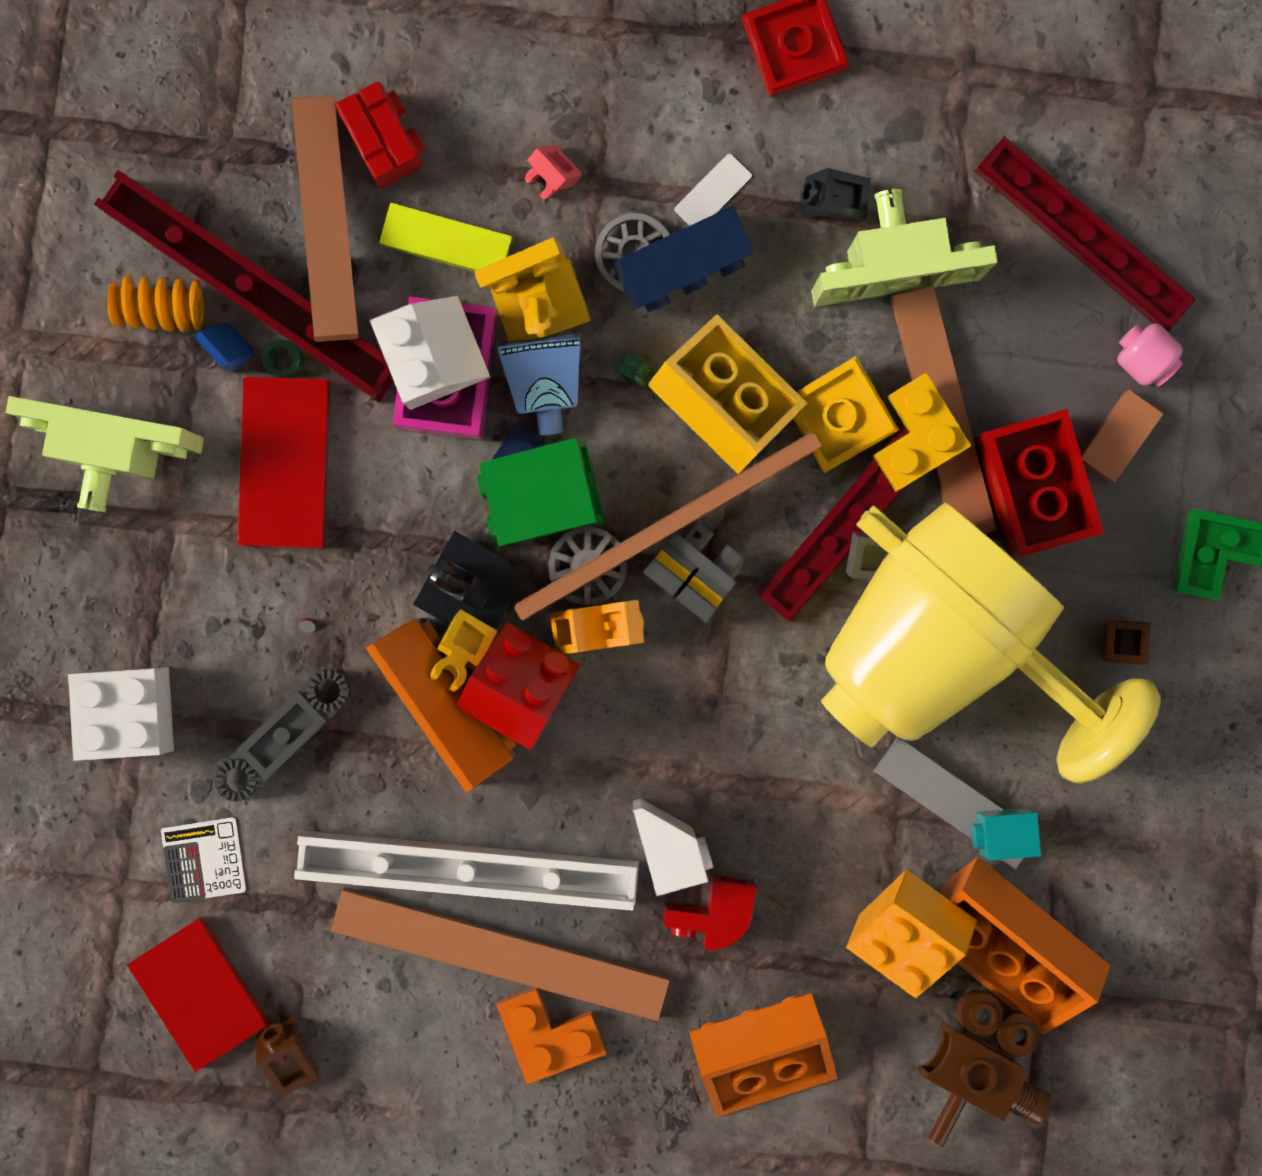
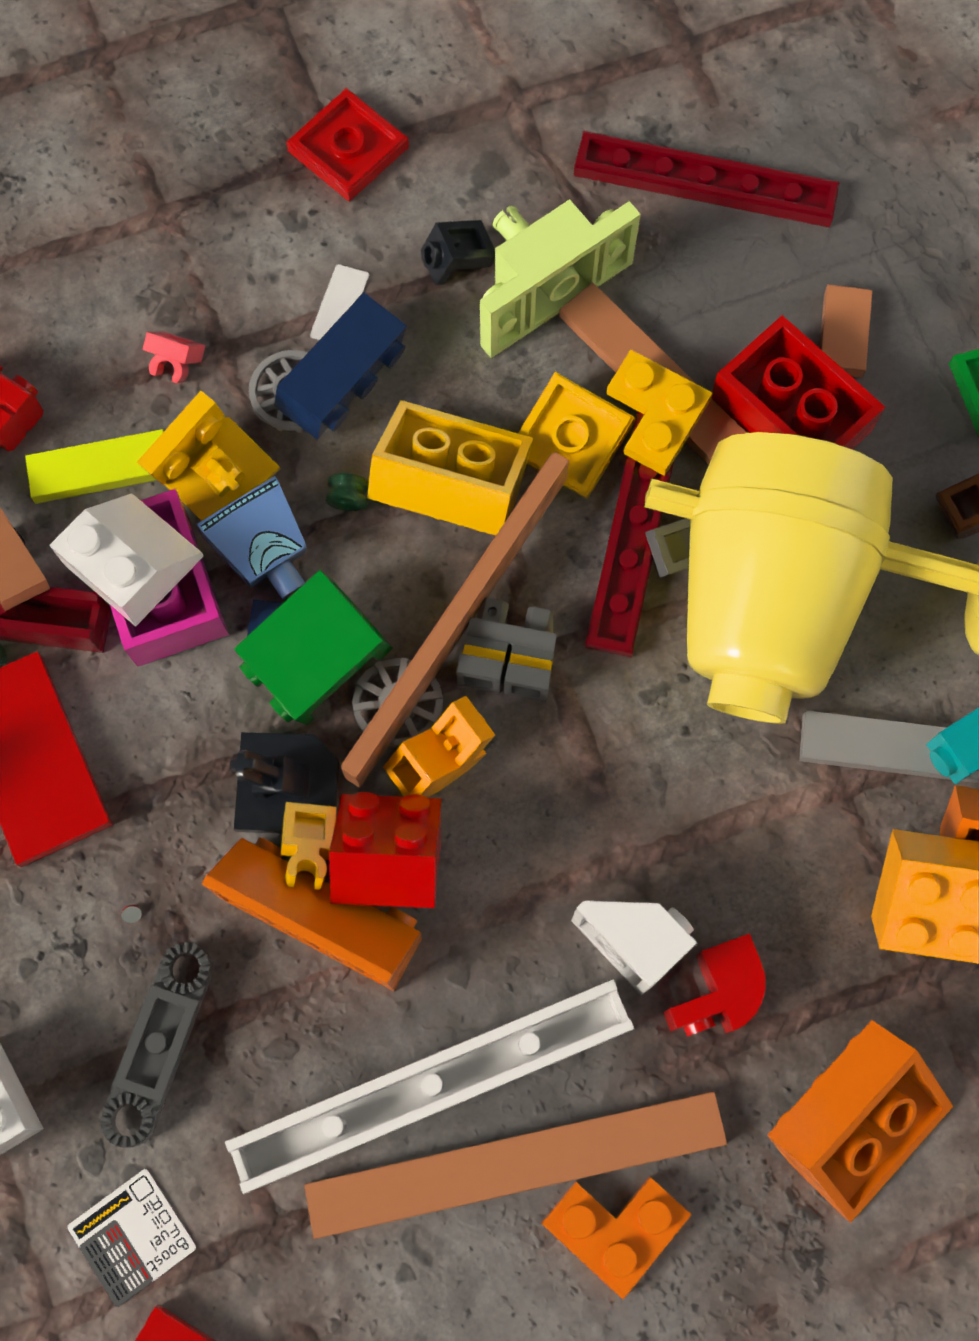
camera: 30 degrees left, 15 degrees down
bright pink head [1117,323,1183,387] -> none

